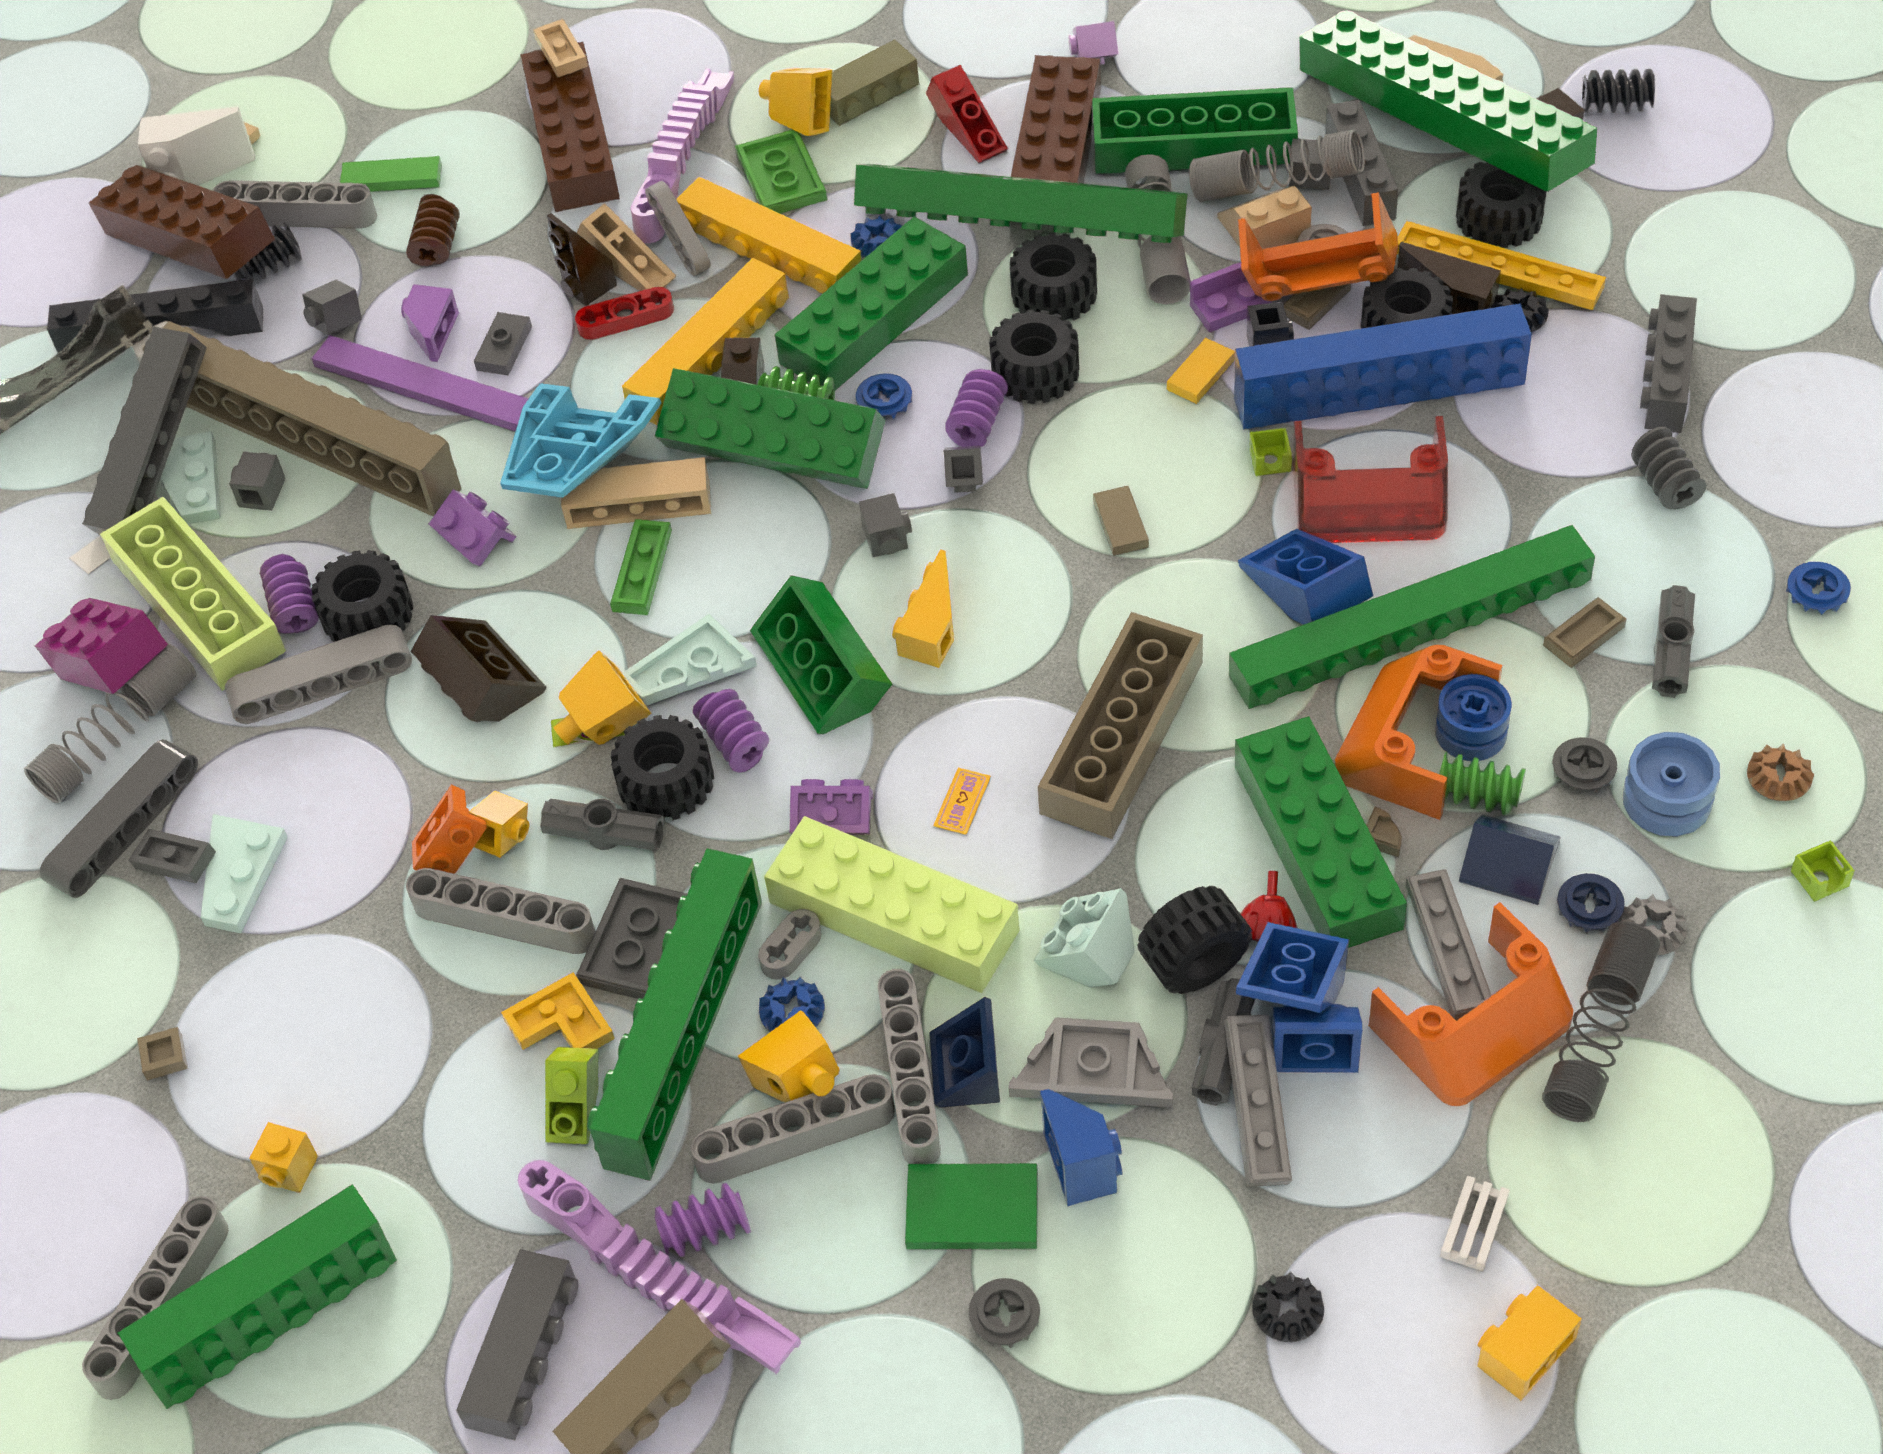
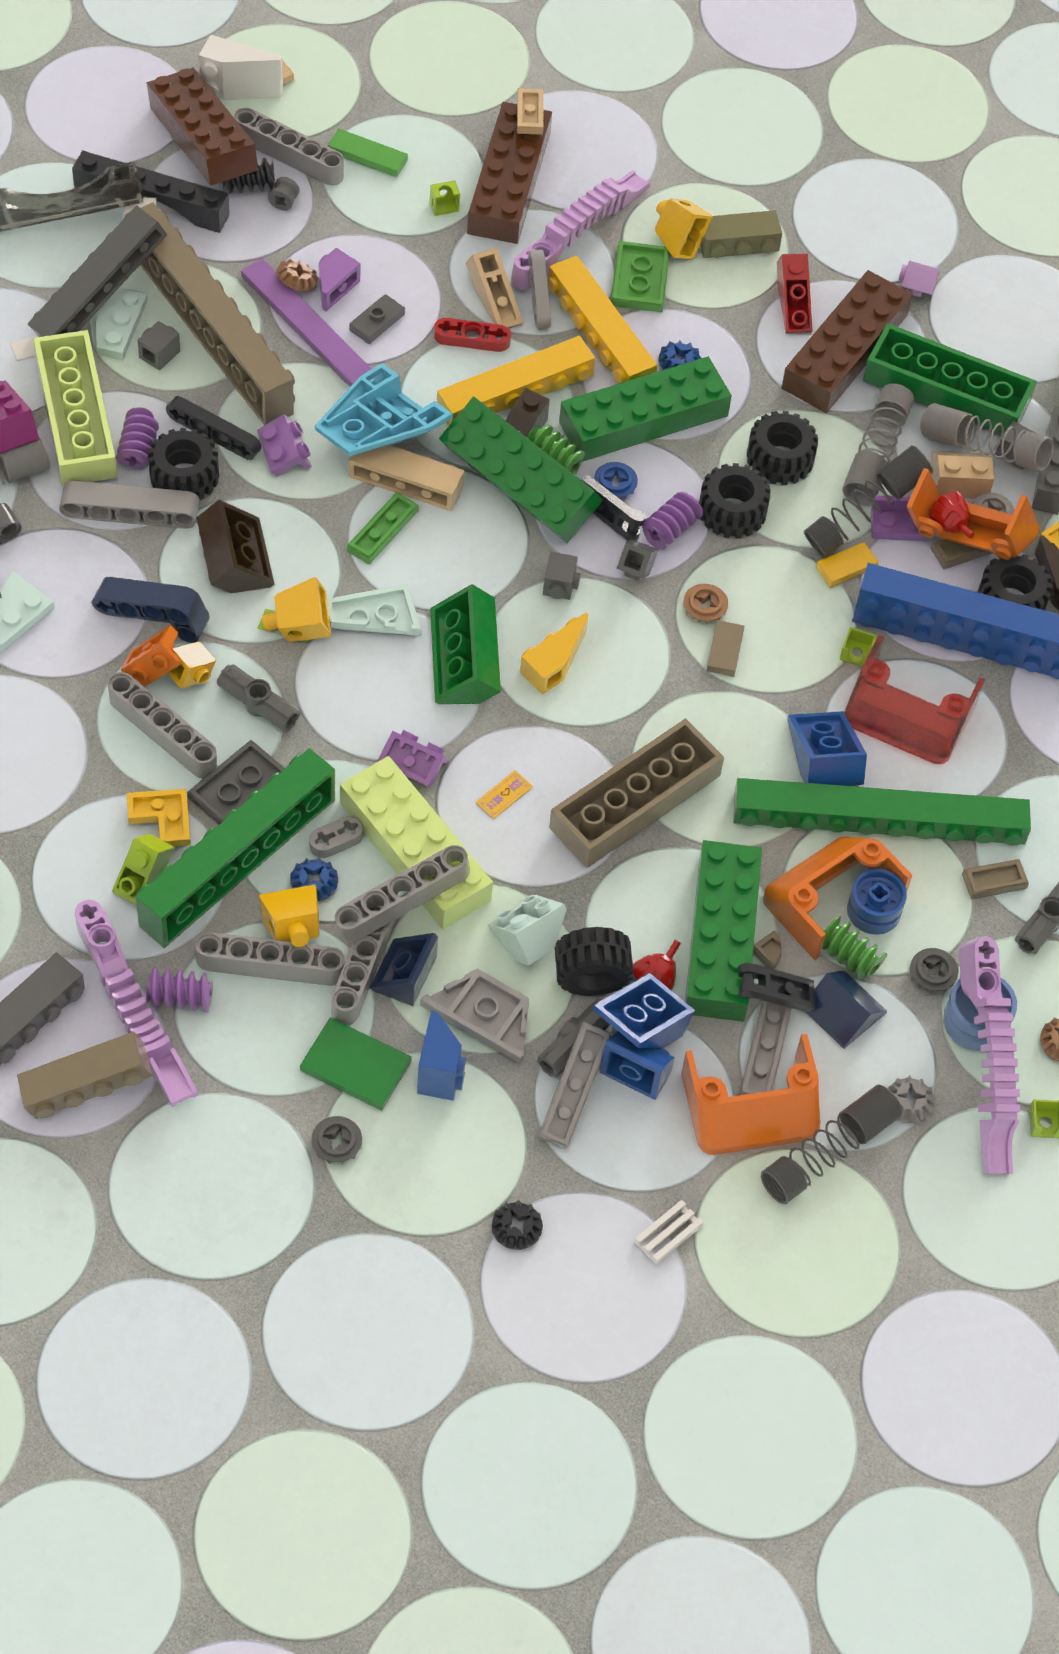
camera: 15 degrees right, 5 degrees up
dark grey brick [302,279,362,335] -> none
reddish brown piece [406,194,460,267] -> none
dark brown slope [547,213,617,306] -> none
black tyre [611,715,714,821] -> none
medium lavender piece [692,689,770,773] -> none
green brick [854,164,1188,243] -> none
black brick [1247,301,1294,346] -> none
yellow brick [1477,1285,1582,1401] -> none
dark blue gear [1557,873,1625,934] -> none
none -> dark blue beam [91,577,210,643]
none -> black beam [166,396,262,460]
none -> dark grey wheel [268,177,300,211]
none -> medium nougat gear [277,259,319,291]
none -> light grey beam [335,845,470,942]
none -> lime piece [429,180,460,216]
none -> black plate [581,475,646,541]
none -> medium nougat gear [683,584,728,624]
none -> black plate [738,963,815,1012]
none -> dark grey piece [804,445,933,558]
none -> red piece [929,491,974,539]
none -> lavender piece [959,936,1020,1174]

